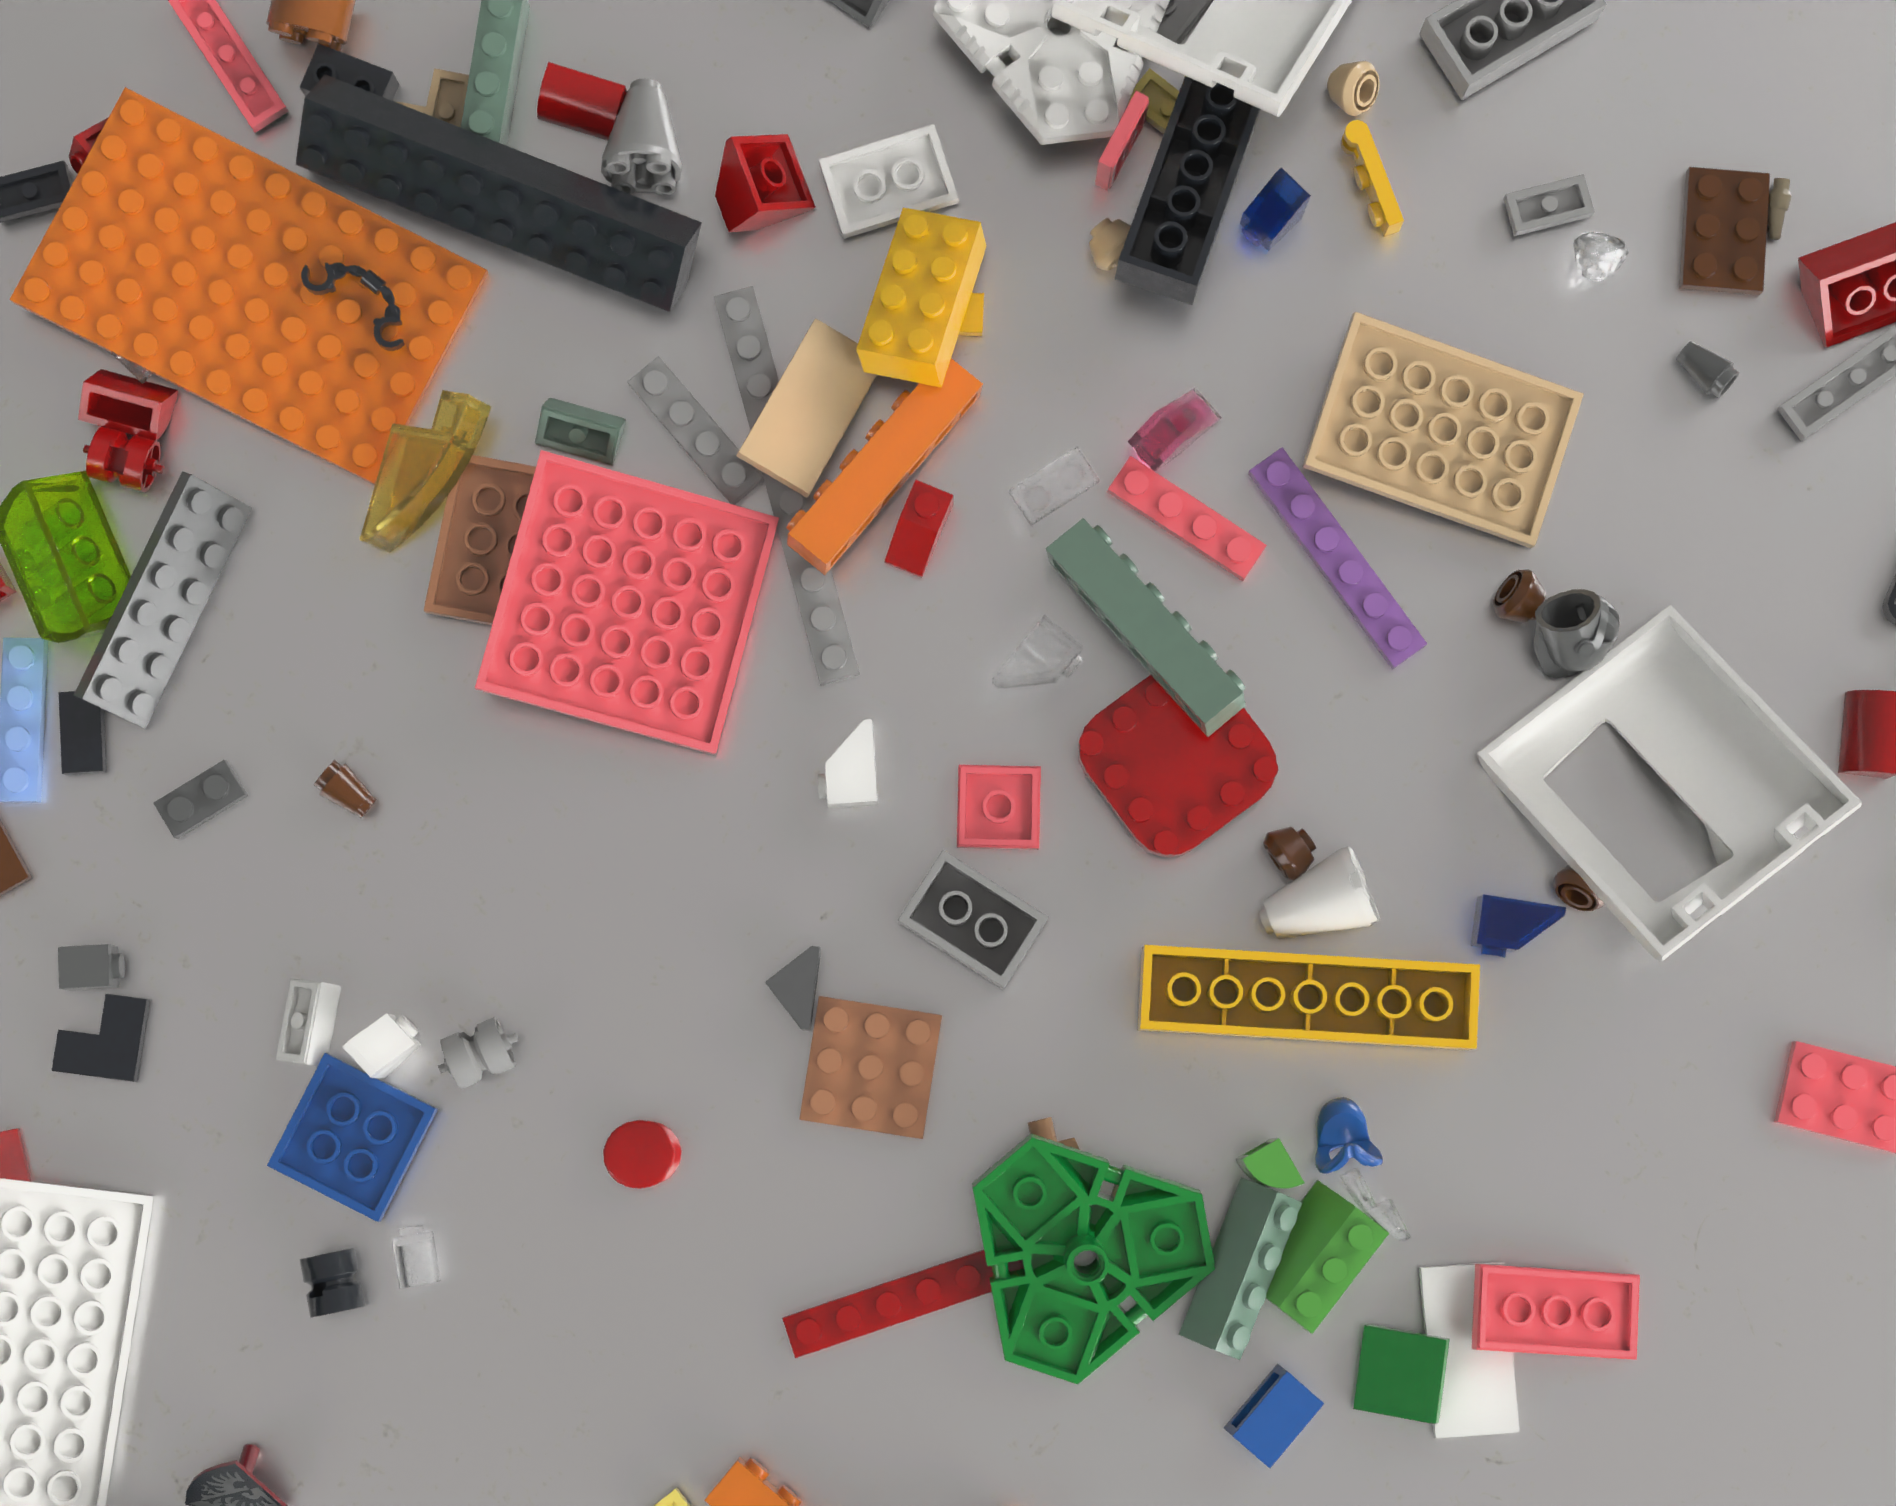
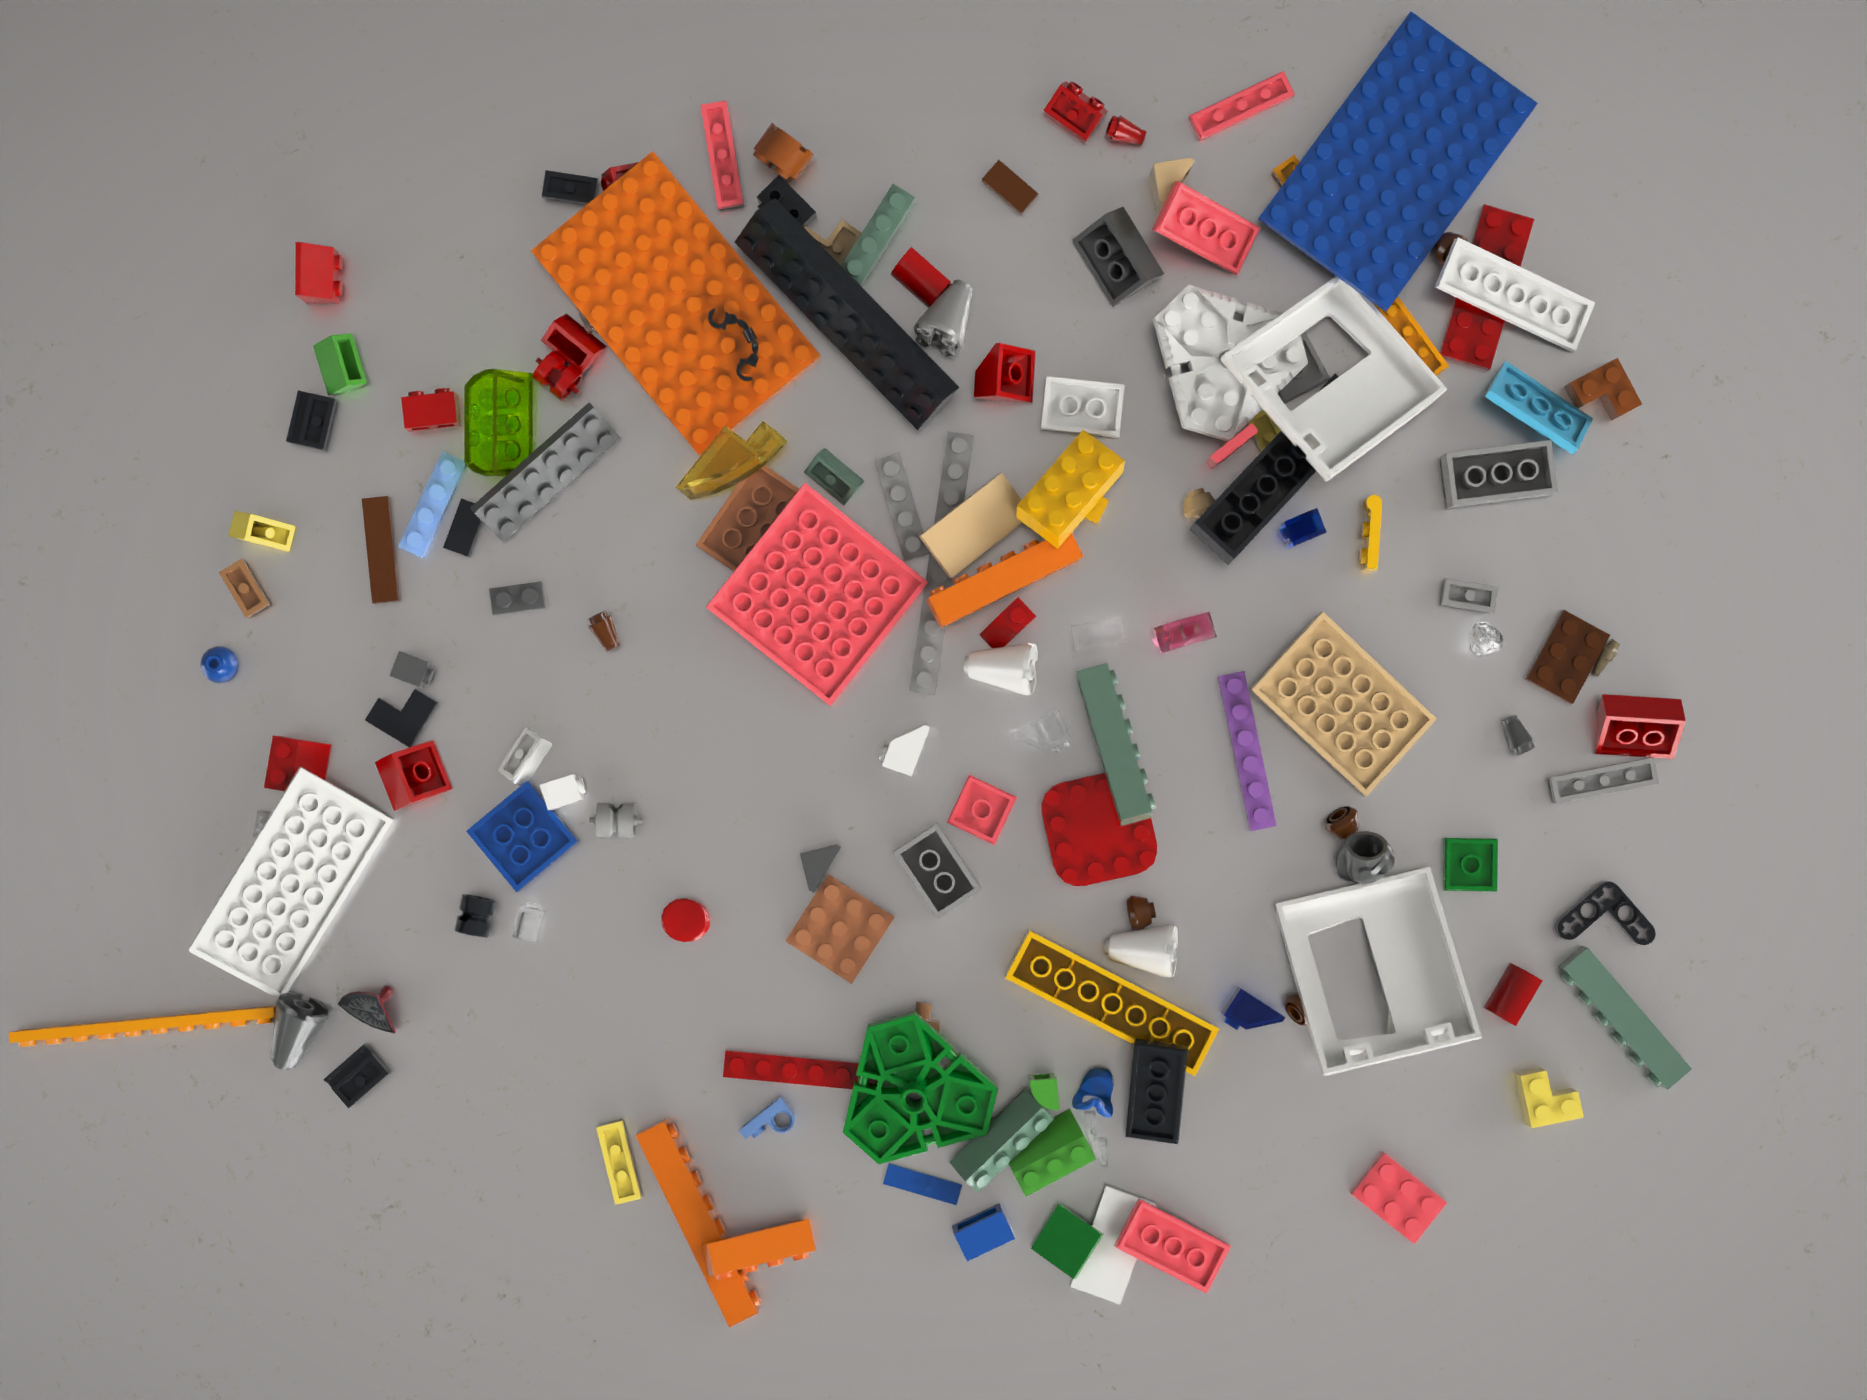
camera: 20 degrees right, 5 degrees up
coral plate [1107,456,1267,581] -> none
tan cone [1327,61,1380,116] -> none
none -> red slope [375,740,452,811]
none -> medium blue plate [739,1095,795,1139]
none -> blue piece [883,1164,962,1205]
none -> white cone [964,643,1038,696]
none -> black tile [1125,1038,1188,1144]
none -> green tile [1443,838,1498,892]

